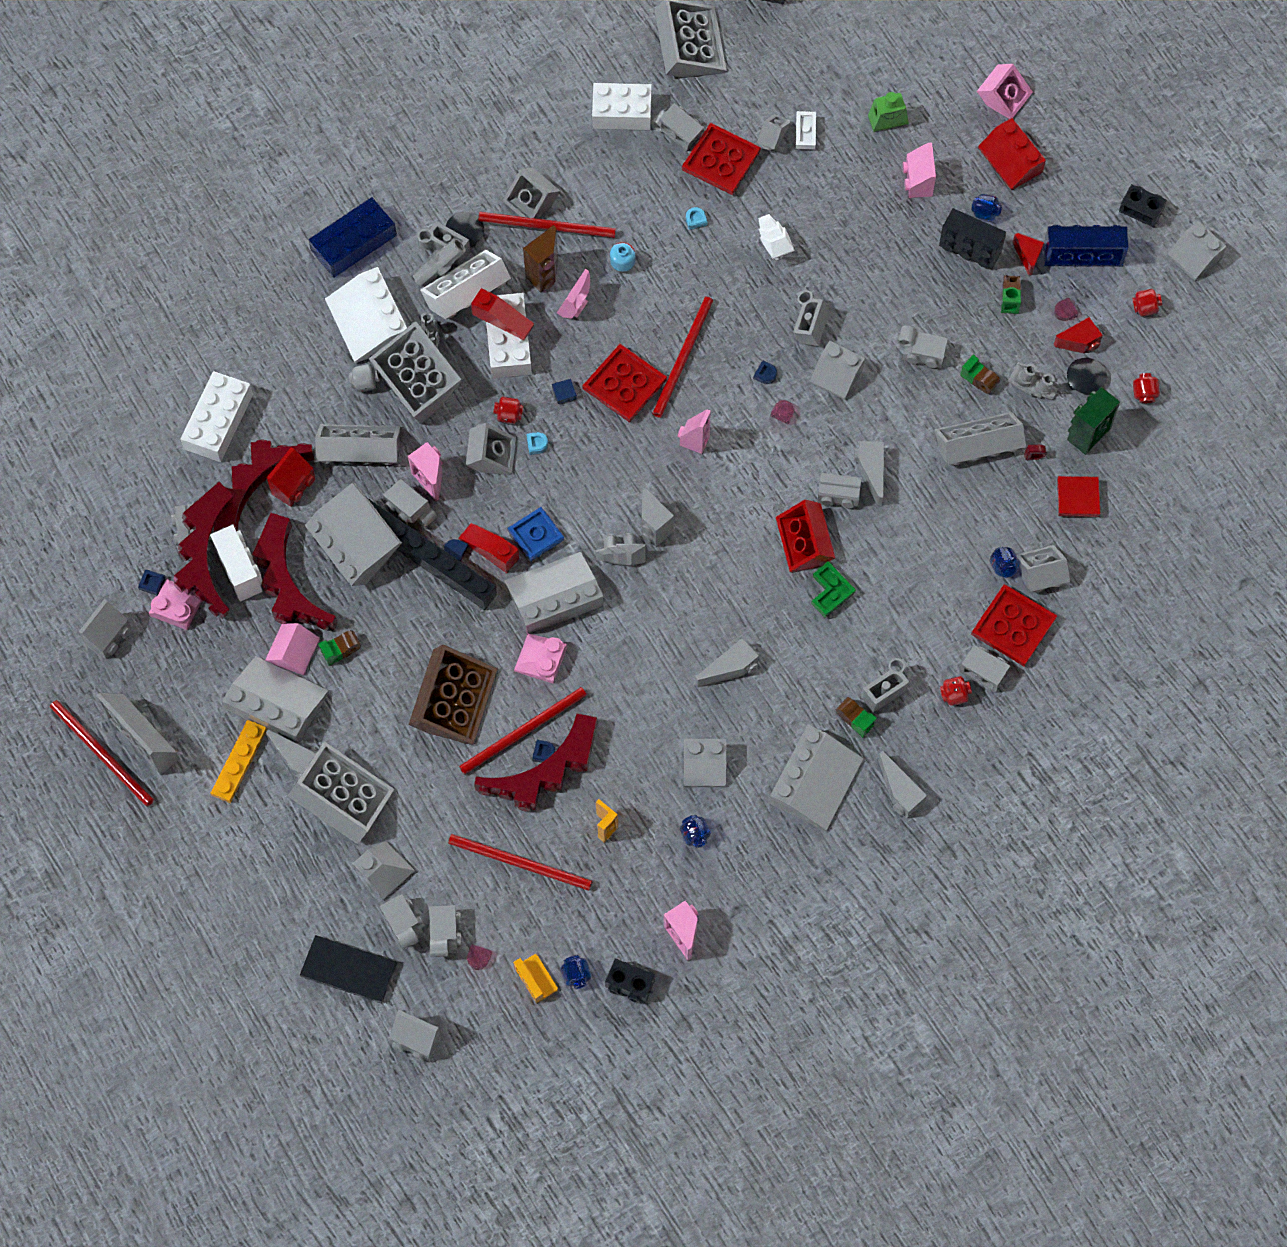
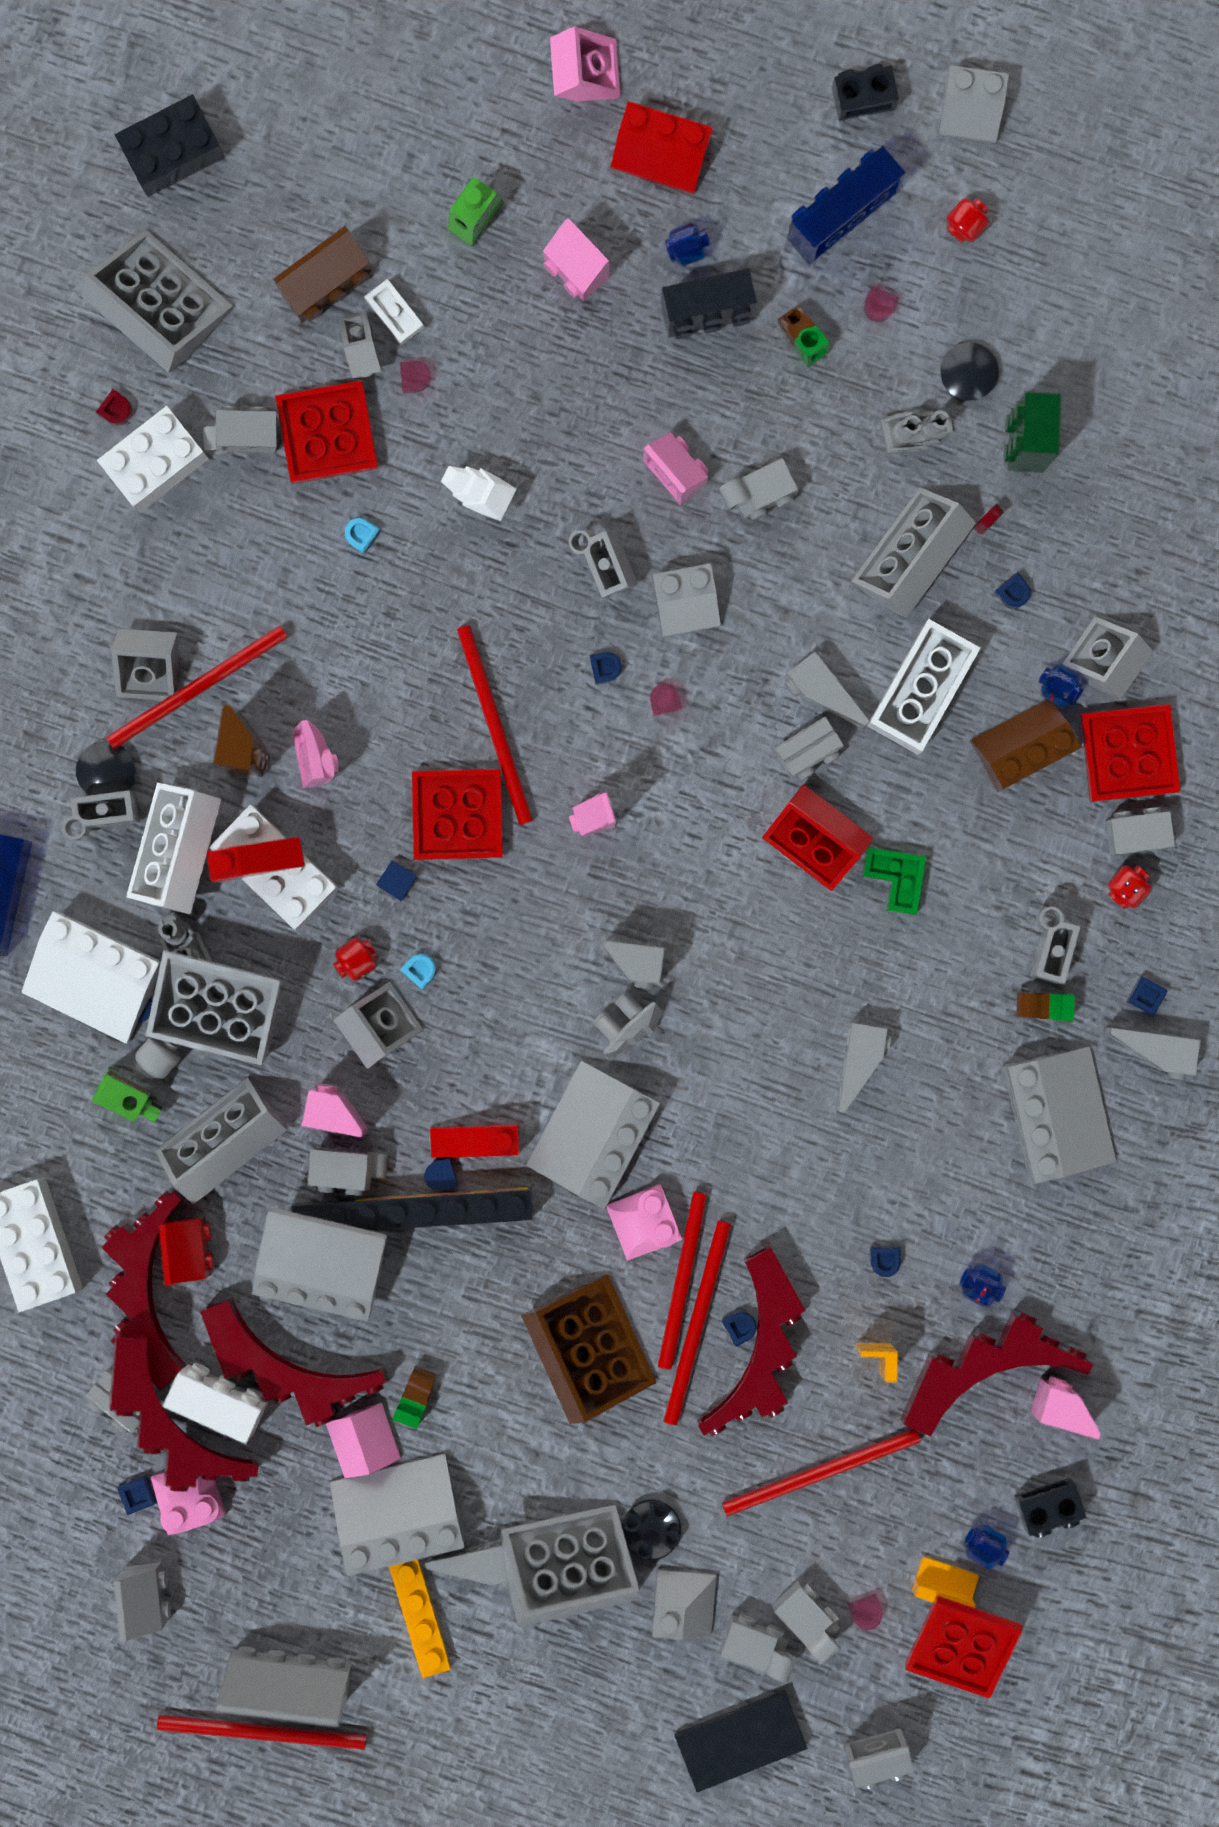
camera: 40 degrees left, 20 degrees up
light grey piece [413,238,466,287] -> none
blue plate [507,507,564,561] -> none
medium azure head [610,242,635,272] -> none
light grey slope [684,739,726,787] -> none
leg [960,354,1000,394] -> none
red slope [1012,233,1044,276] -> none
red slope [1054,317,1103,353] -> none
red tile [1057,476,1100,517] -> none
red head [1133,373,1160,404] -> none
none -> bright green torso [91,1068,163,1122]
none -> dark red tile [96,389,132,426]
none -> reddish brown slope [273,226,372,323]
none -> clear pink tile [400,361,431,394]
none -> black dish [622,1499,681,1560]
none -> bright pink slope [643,432,709,505]
none -> red piece [657,1191,708,1370]
none -> white brick [867,619,980,755]
none -> dark blue tile [870,1246,901,1277]
none -> dark red arch [900,1312,1093,1436]
none -> red plate [905,1595,1022,1699]
none -> reddish brown slope [970,699,1082,792]
none -> dark blue tile [994,572,1031,609]
none -> dark blue tile [1126,976,1168,1016]

